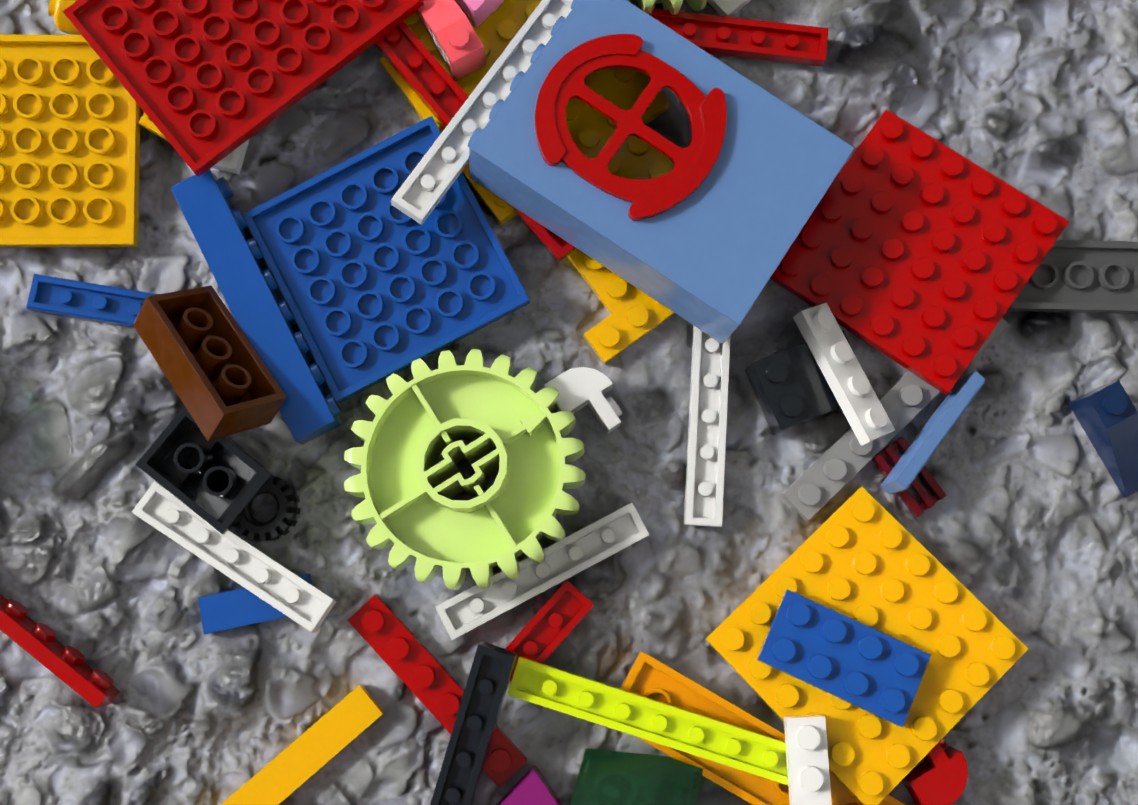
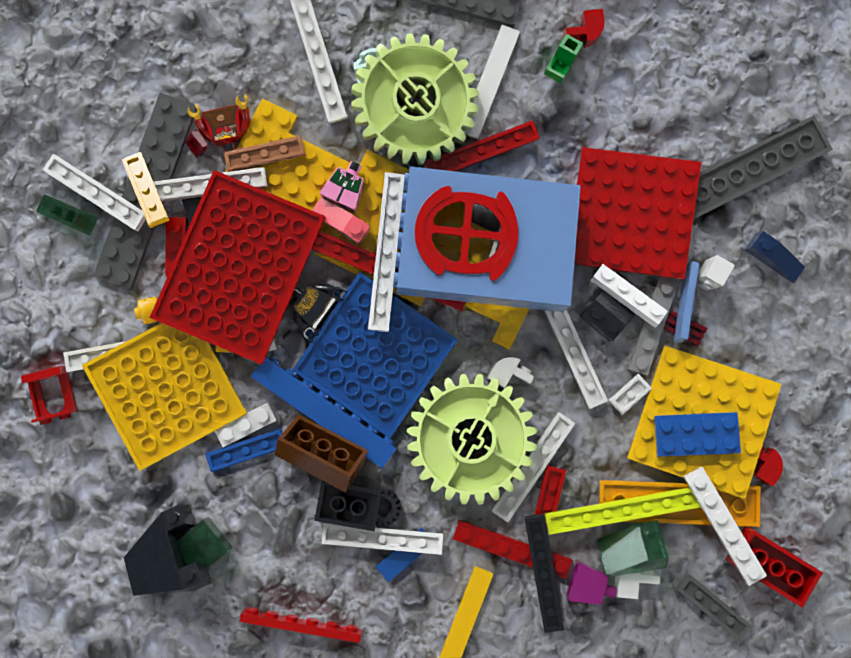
camera: 25 degrees left, 5 degrees up
none -> white plate [215,402,277,447]
none -> black torso [292,284,347,342]
none -> white plate [608,374,652,415]
none -> white brick [697,255,735,291]

